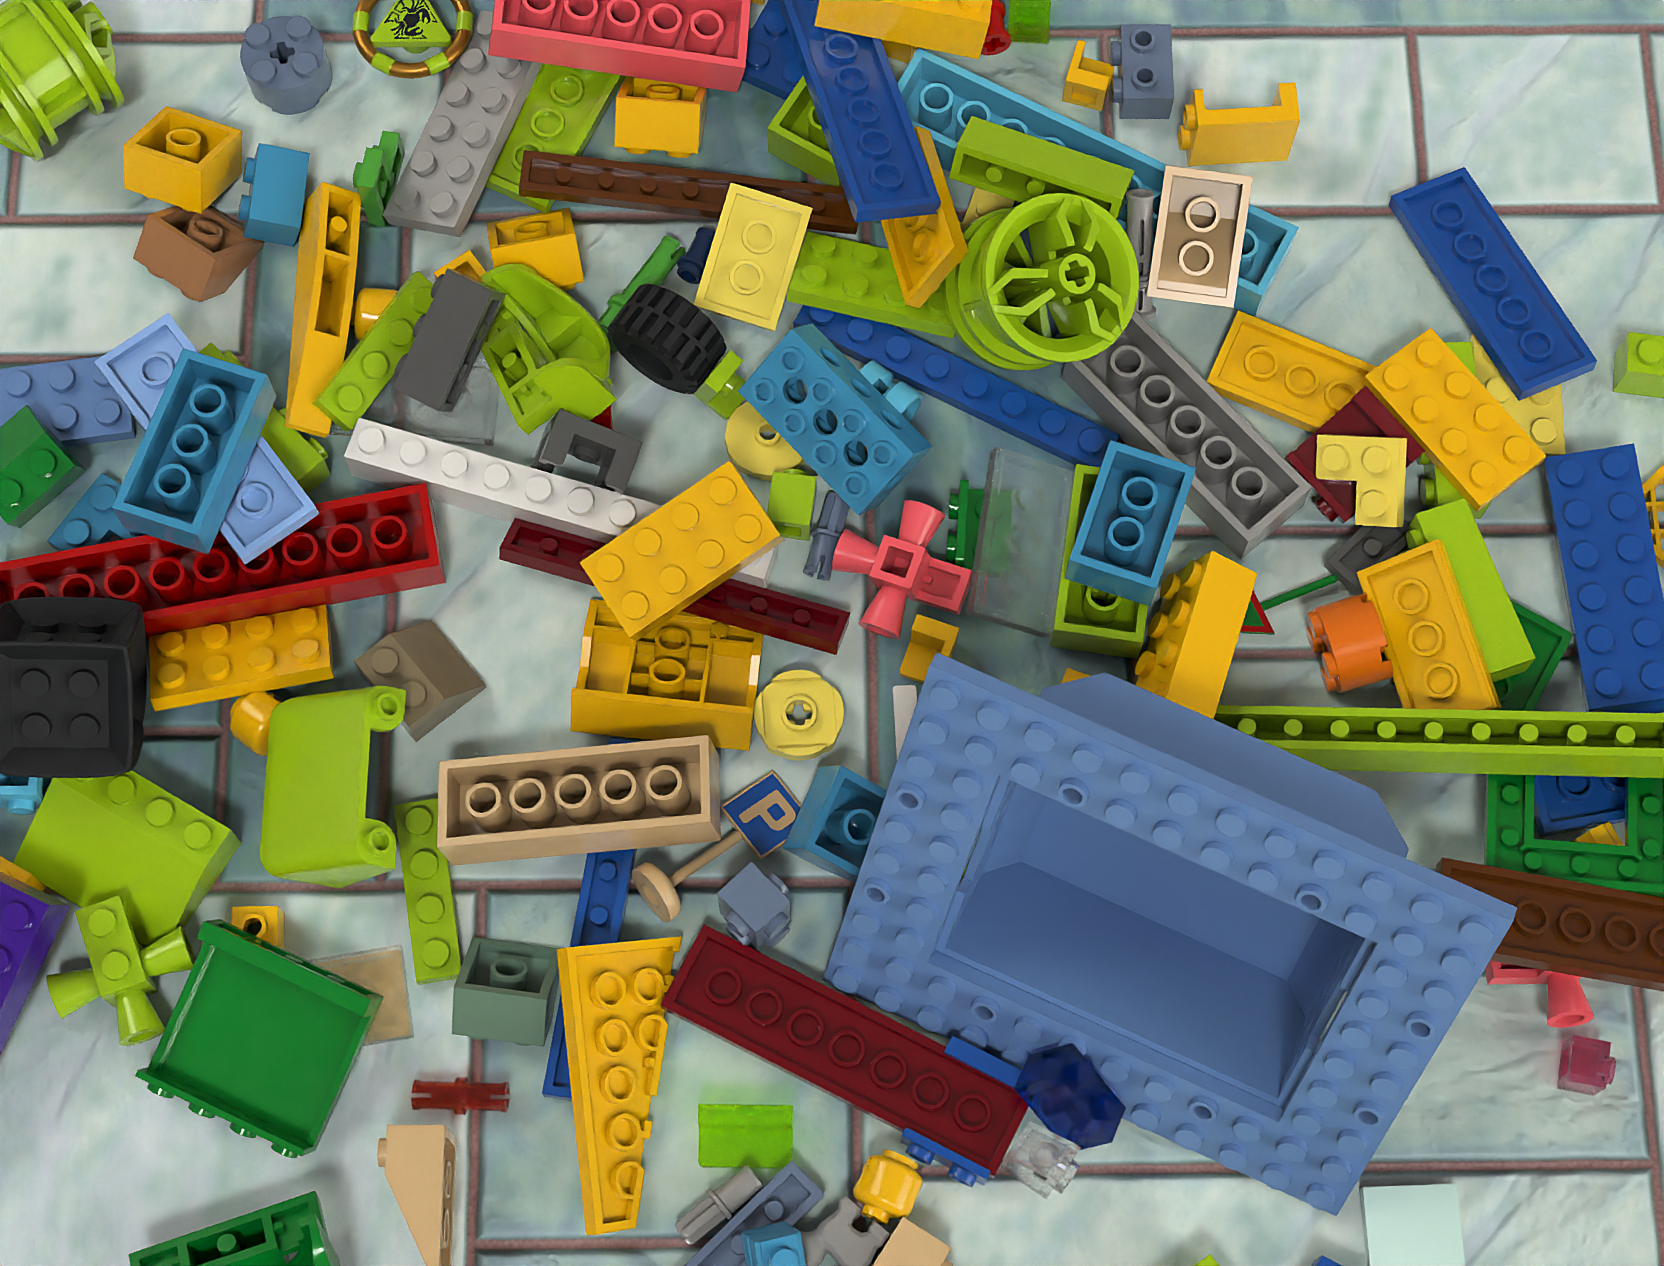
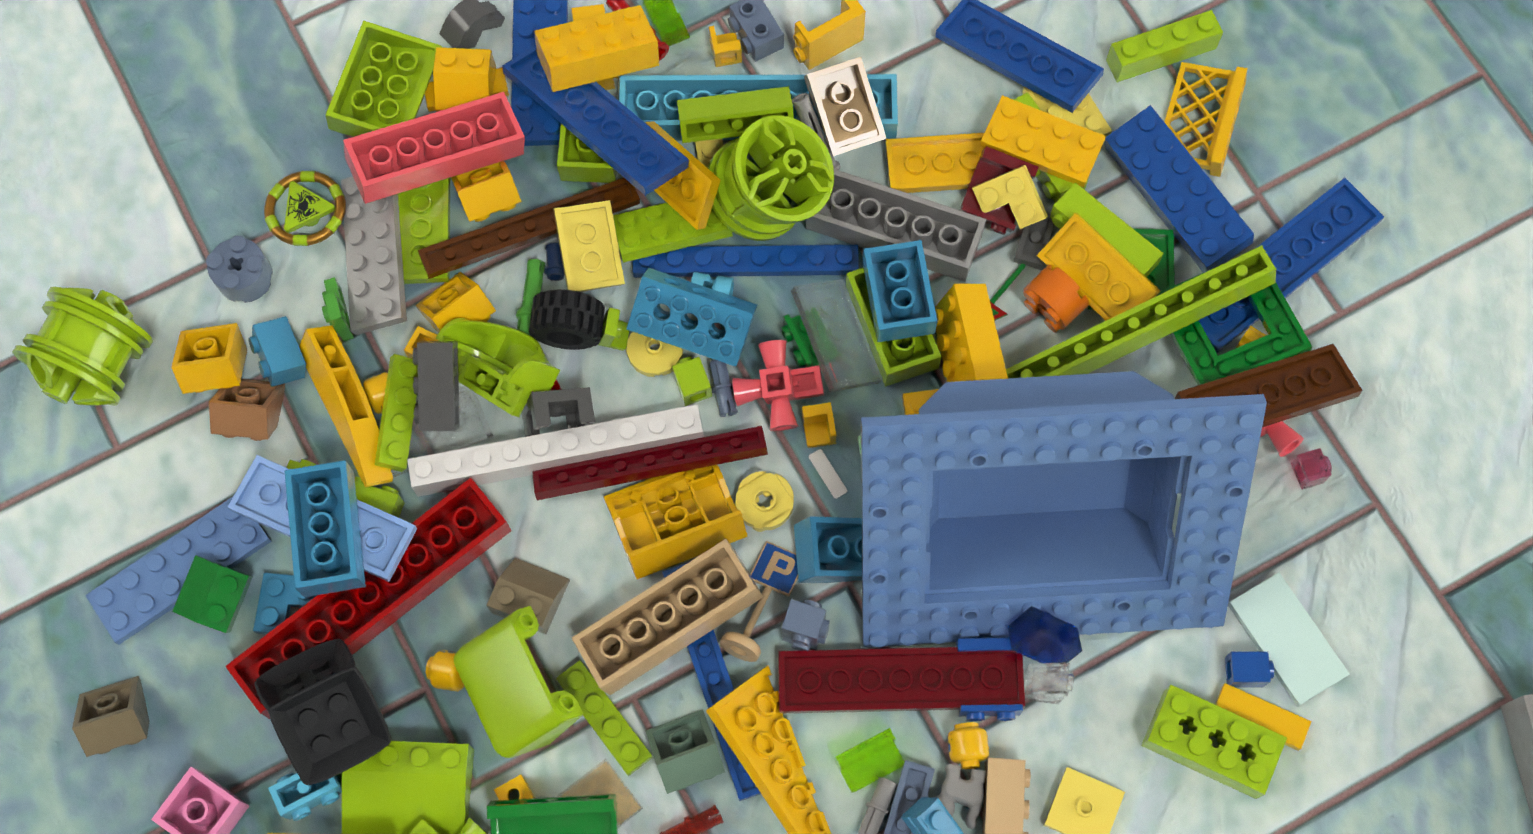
camera: 25 degrees left, 0 degrees up
yellow plate [149,604,334,712] -> none
yellow brick [580,460,785,641] -> none

